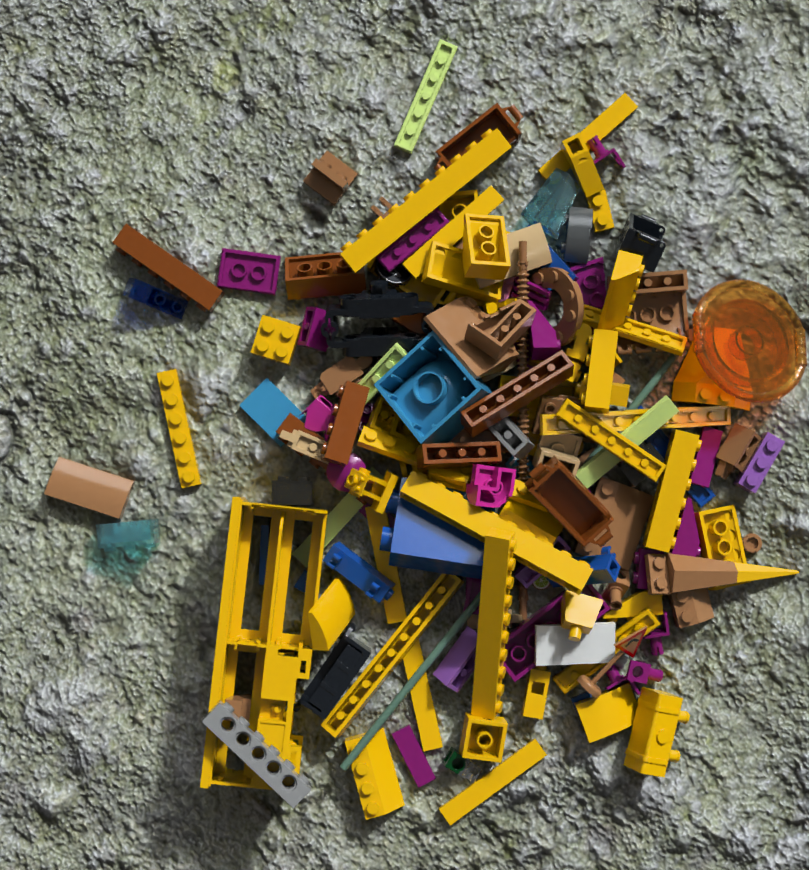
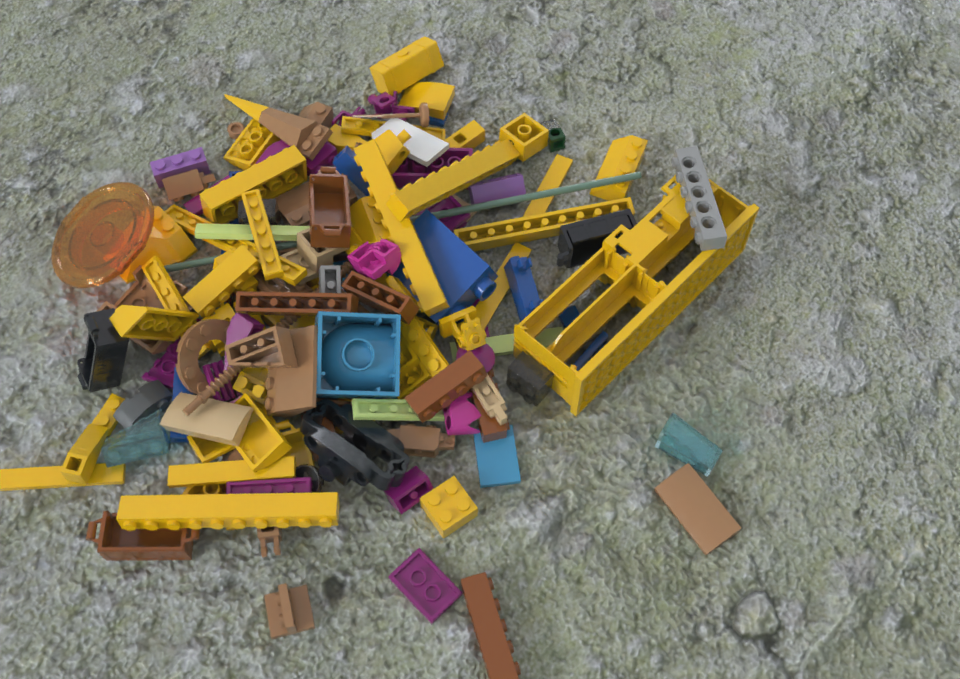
camera: 145 degrees left, 25 degrees down
clear blue slope [122,278,189,320] -> none
yellow plate [157,369,202,489] -> none
medium nougat slope [225,694,252,721] -> none
dark orange slope [285,252,366,300] -> none
yellow slope [308,577,355,651] -> none
magenta tile [392,724,436,788] -> none
yellowish green tile [394,39,458,155] -> none
yellow tile [439,738,547,826] -> none
yellow slope [462,213,511,280] -> none
magenta bracket [587,135,626,169] -> none

